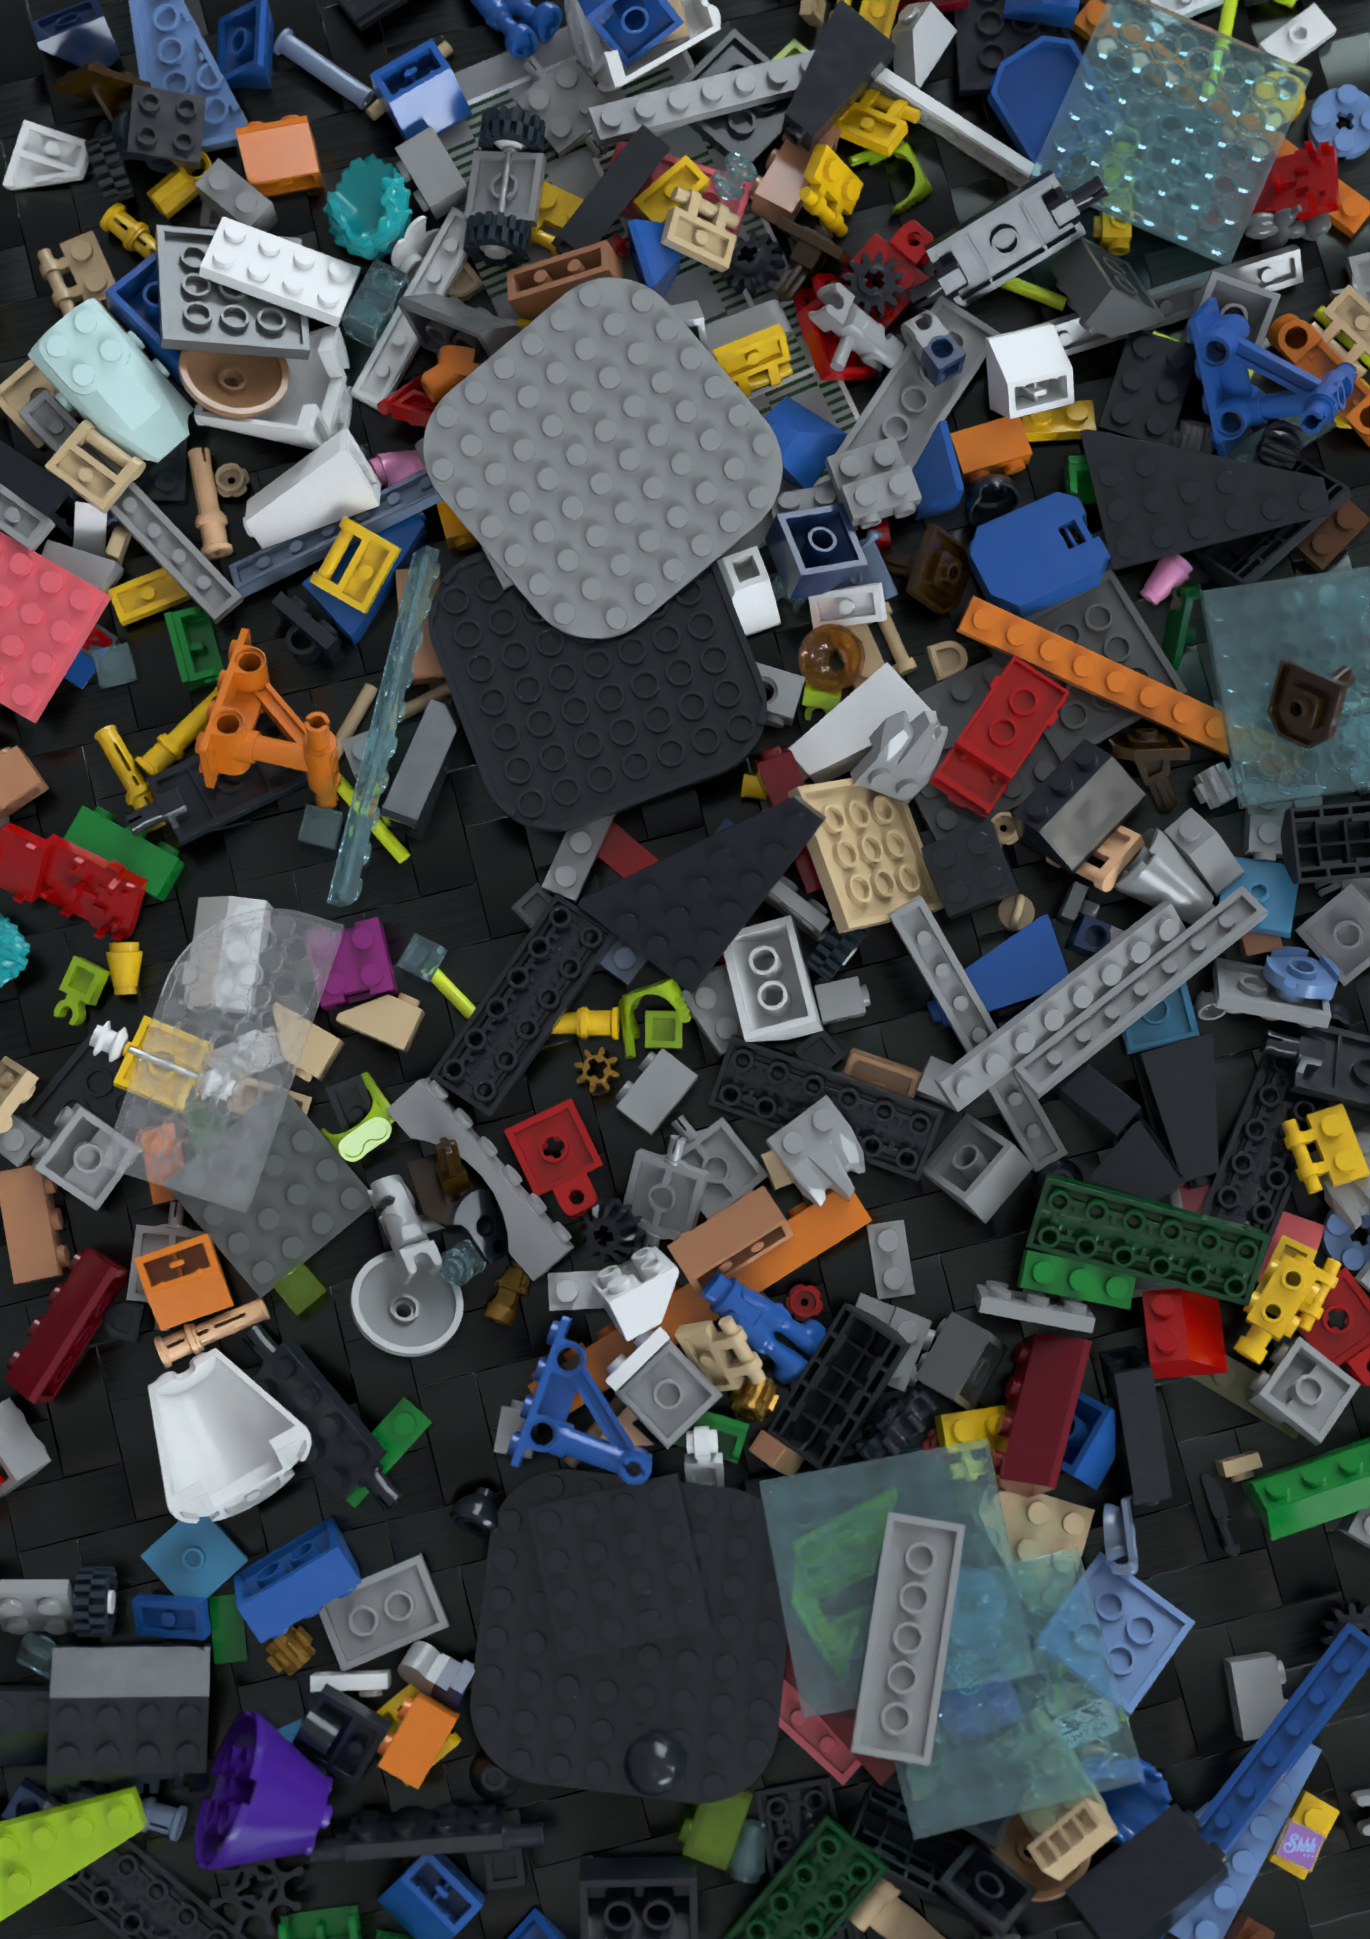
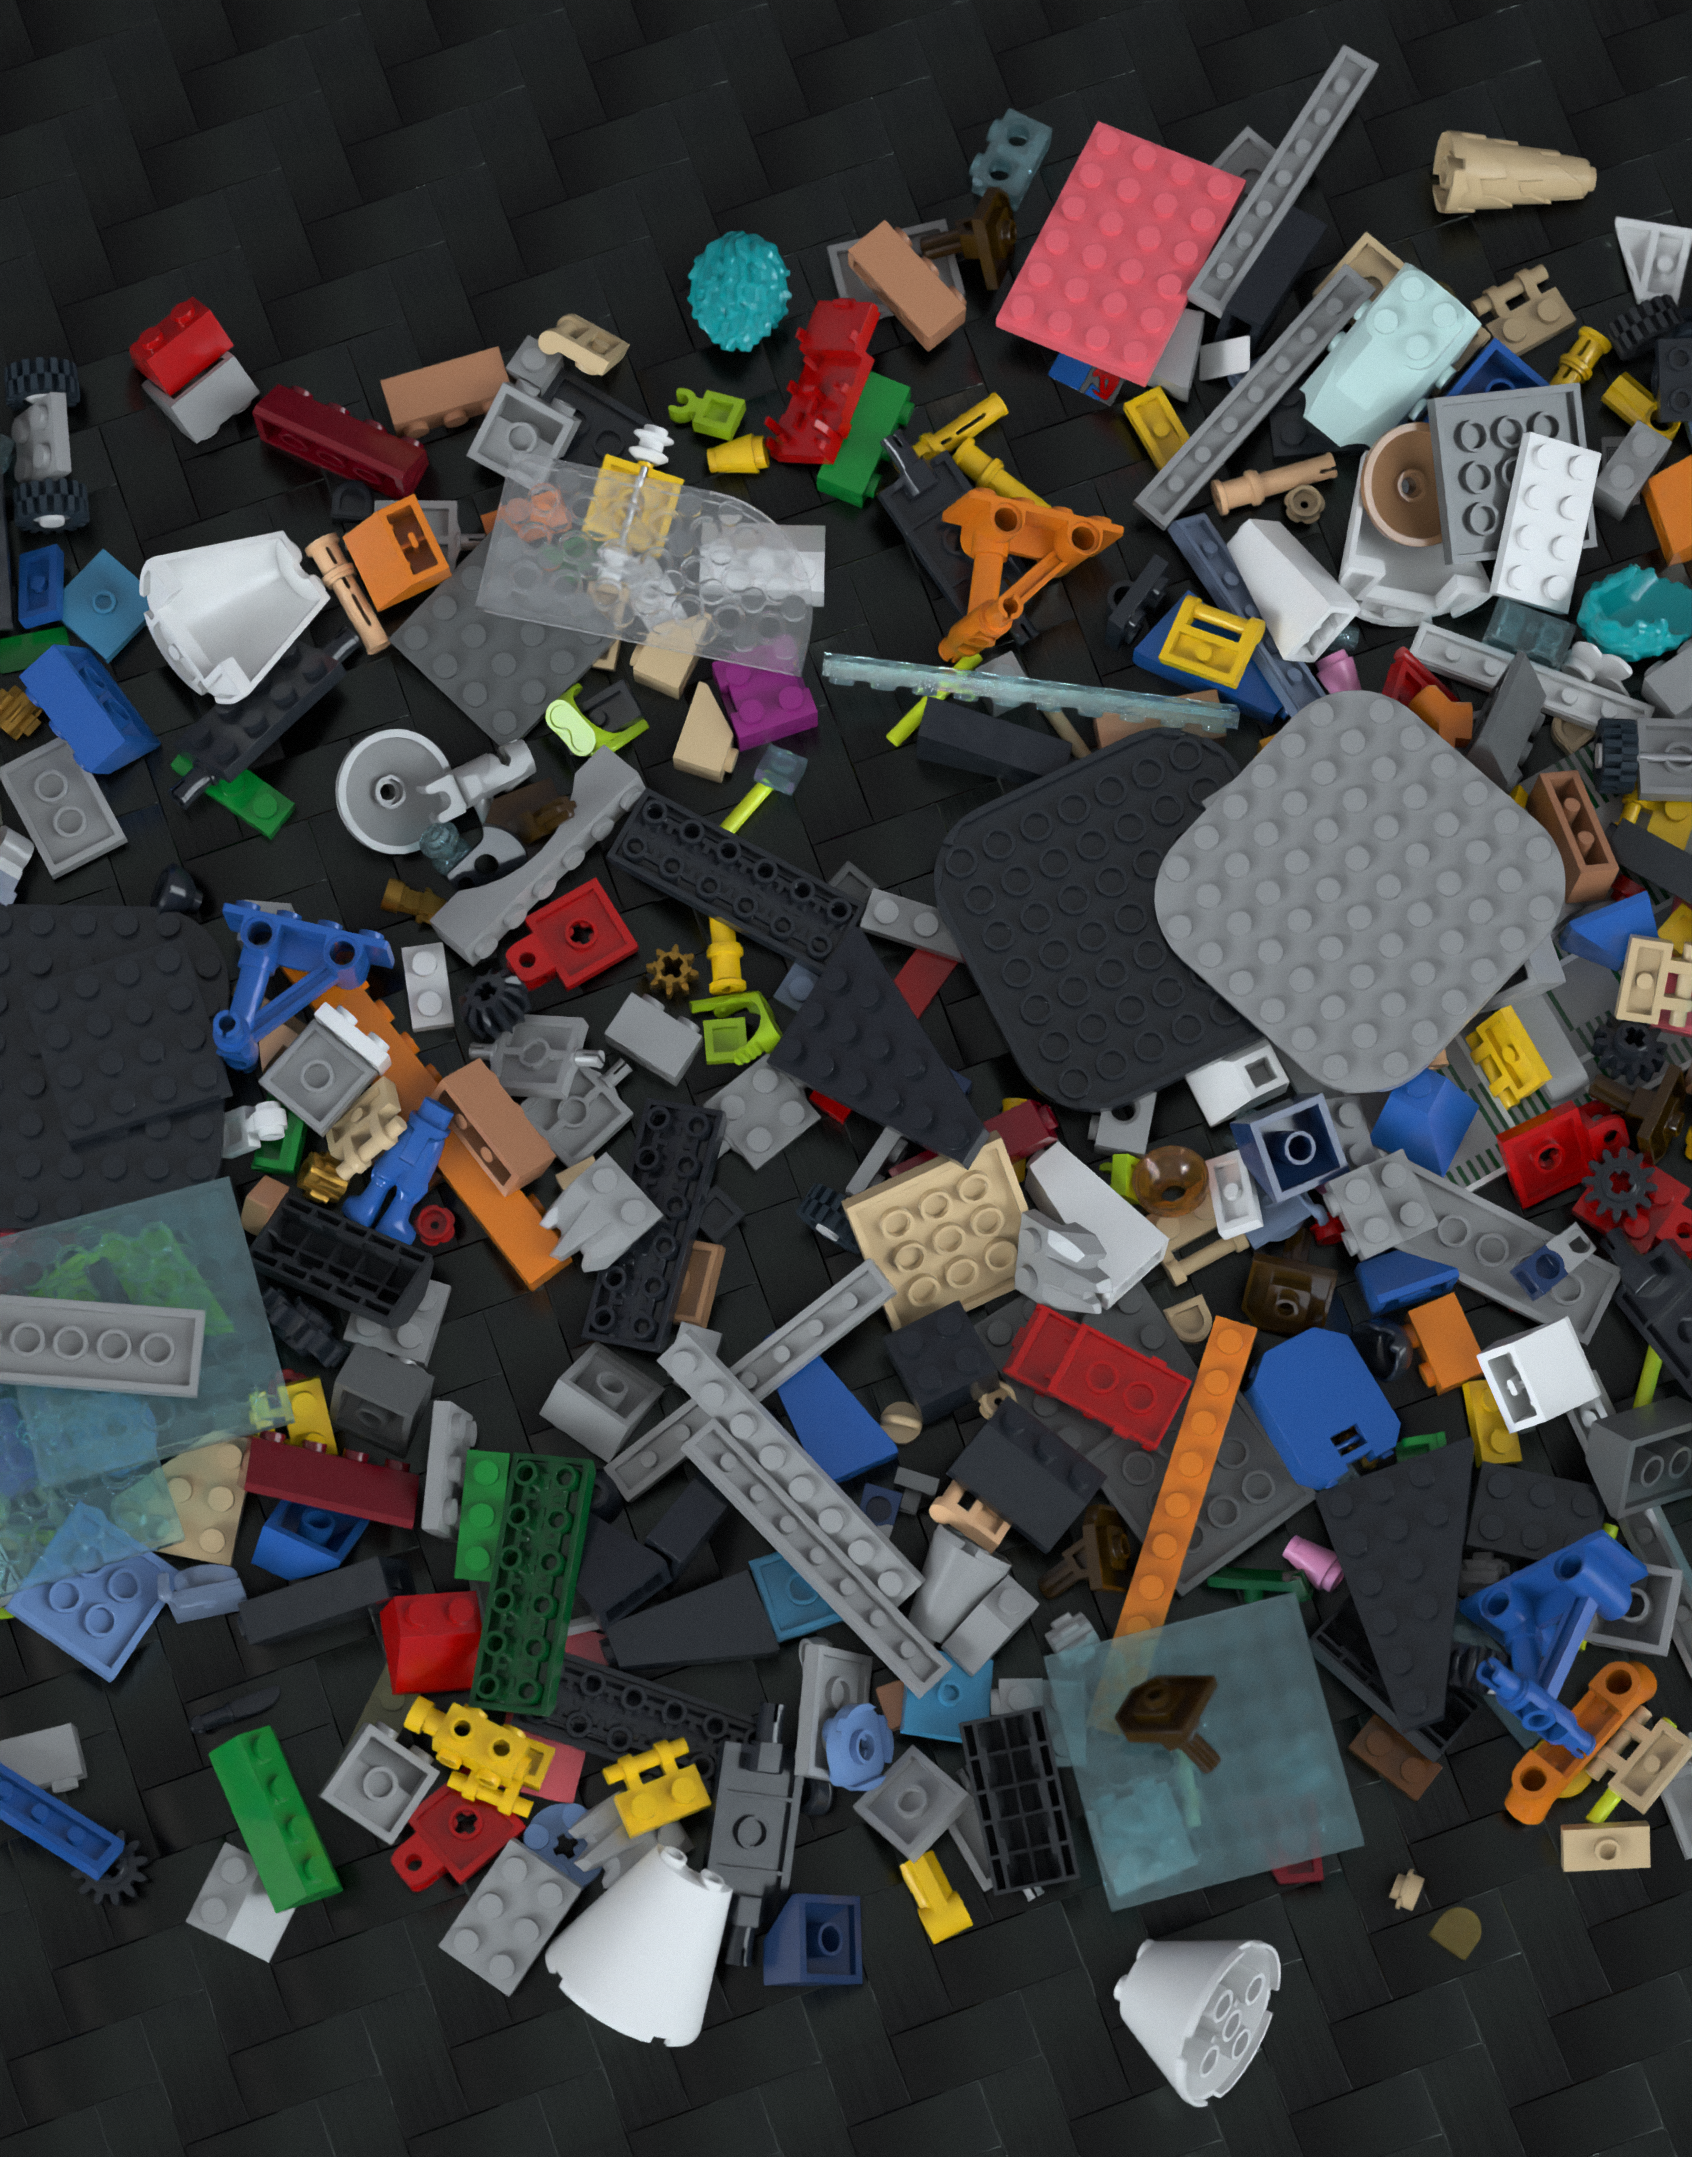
camera: 85 degrees right, 5 degrees down
tan plate [44,419,146,514] -> none
clear light blue plate [91,642,138,689] -> none
tan tile [105,526,131,566] -> none
green hinge [164,606,224,691] -> none
clear neon green plate [273,1262,327,1315] -> none
clear light blue plate [298,804,344,850] -> none
tan piece [335,683,378,761] -> none
white slope [590,1246,679,1342] -> none
white slope [724,915,823,1042] -> none
light grey piece [808,283,904,372] -> none
light grey brick [813,976,871,1026] -> none
light grey plate [866,1220,915,1300] -> none
tan plate [1215,1450,1263,1482] -> none

